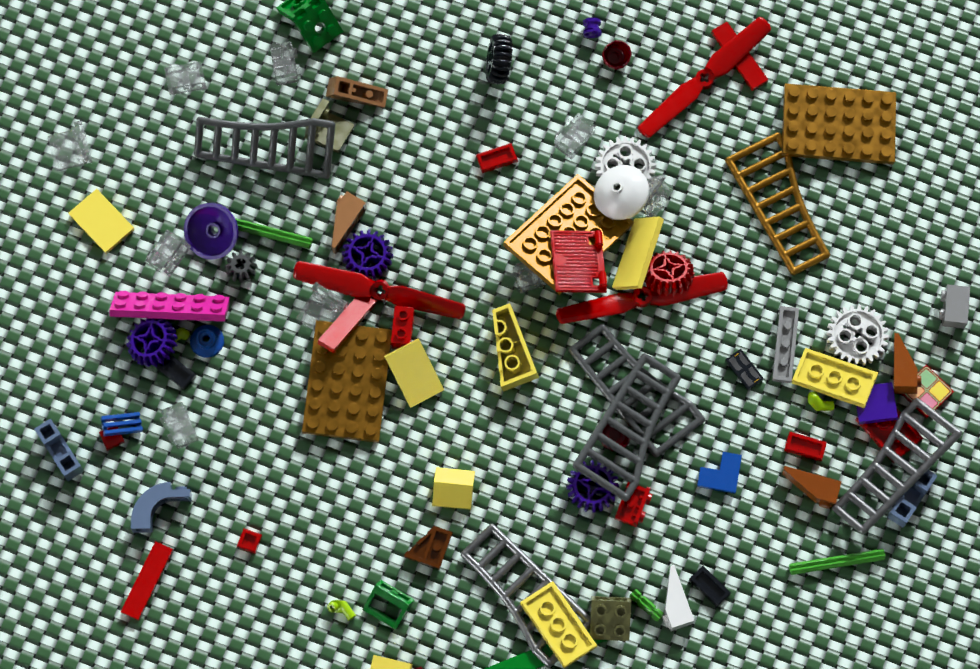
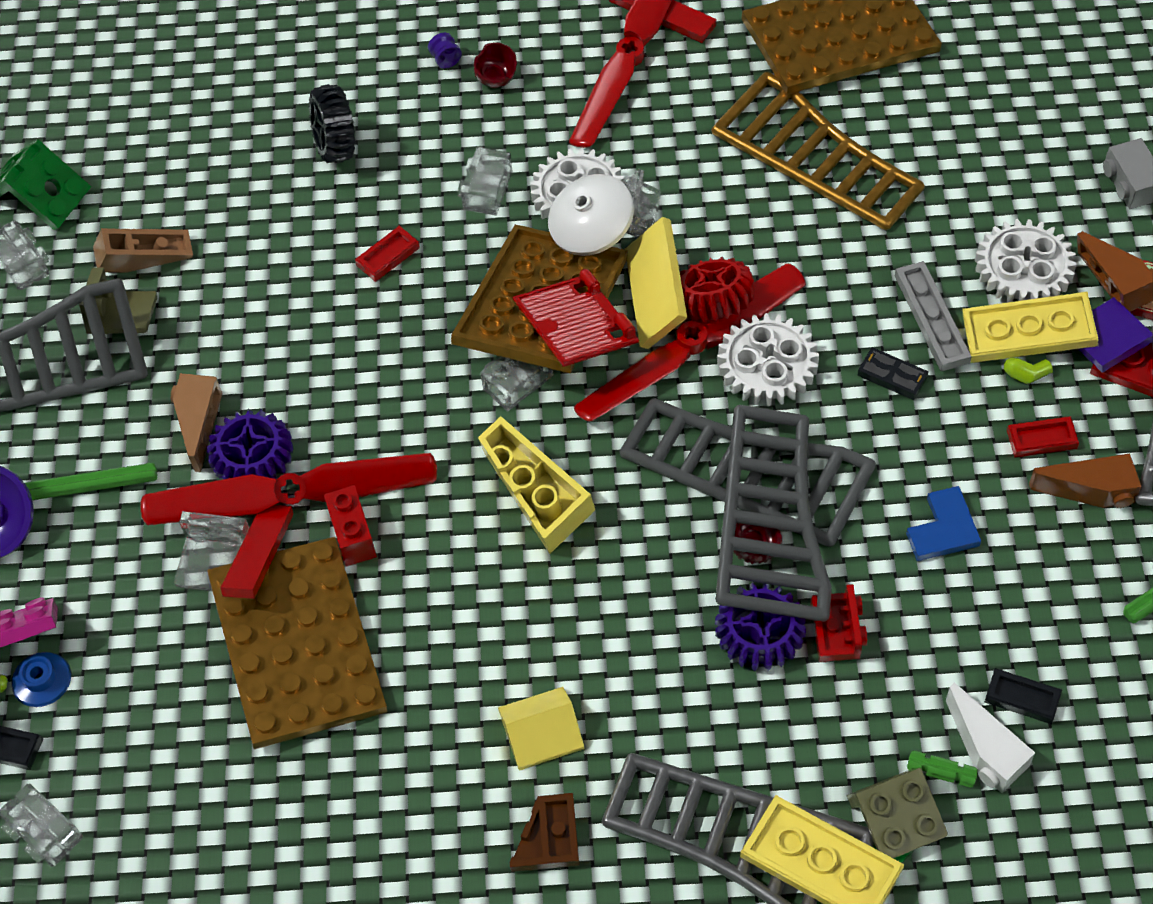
camera: 20 degrees left, 15 degrees down
dark grey gear [225,250,258,283] -> none
light yellow tile [384,339,444,408] -> none
none -> white gear [717,313,819,406]

